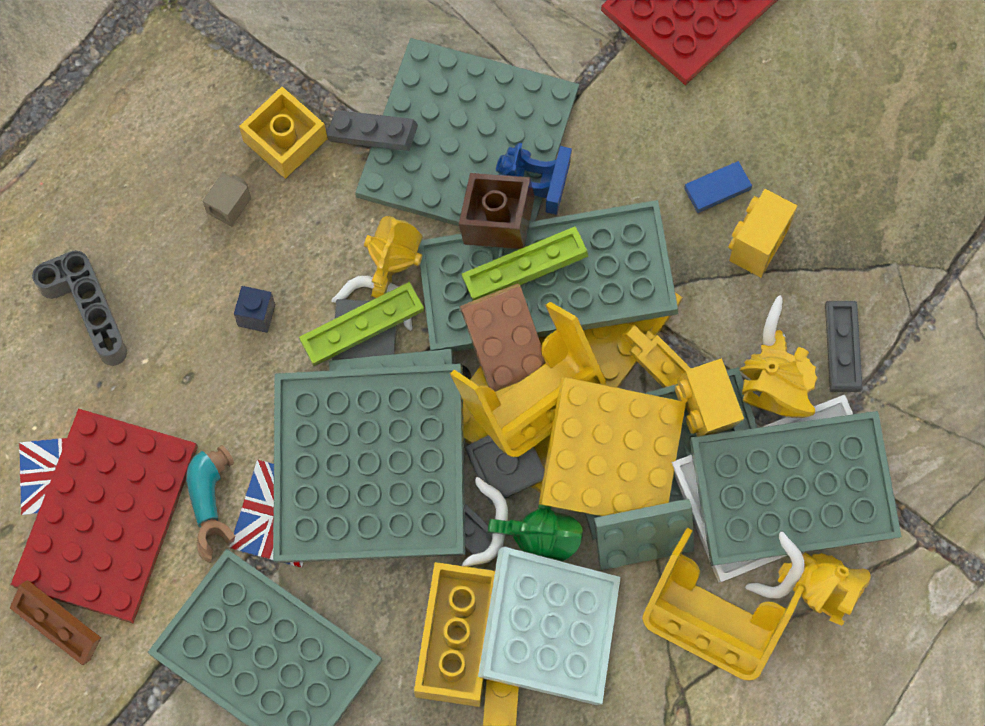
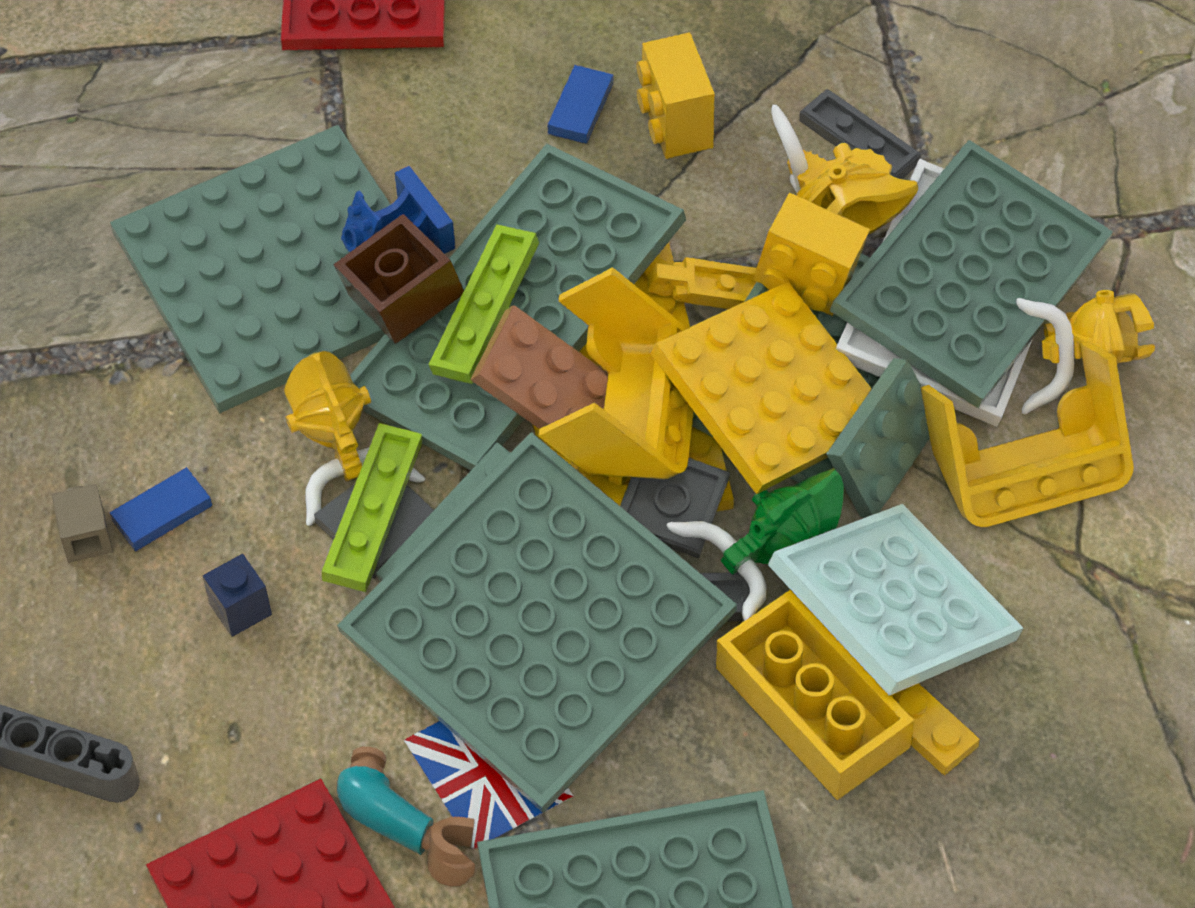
camera: 45 degrees left, 15 degrees down
yellow brick [239,87,327,179] -> none
dark grey plate [327,110,418,151] -> none
none -> blue tile [110,467,212,551]

